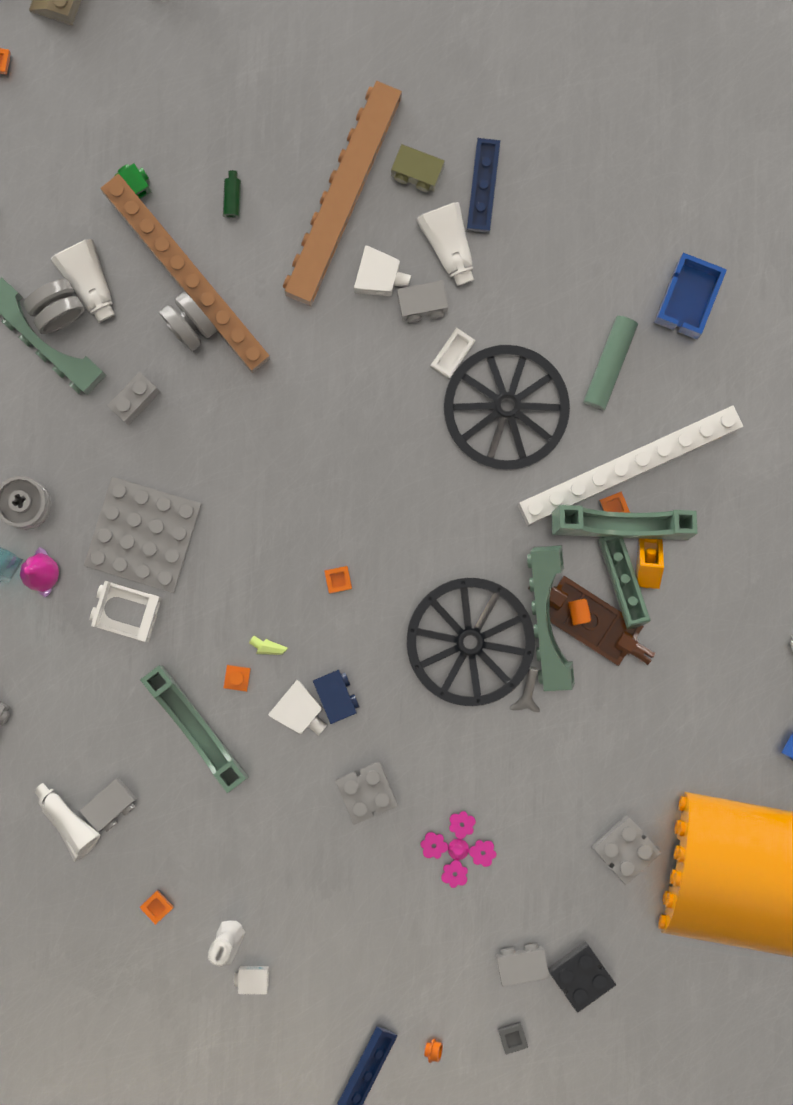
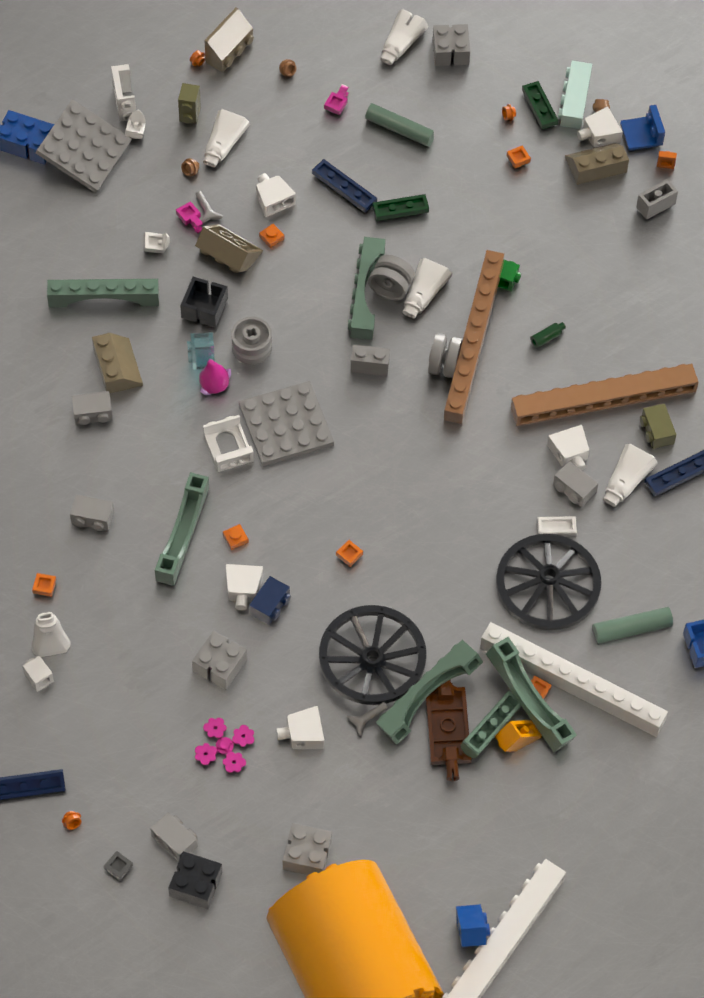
camera: 50 degrees right, 25 degrees down
white piece [35,783,100,862] -> none
yellowish green bar [249,636,288,655] -> none
orange brick [568,599,592,625] -> none
none -> white torso [276,706,324,749]

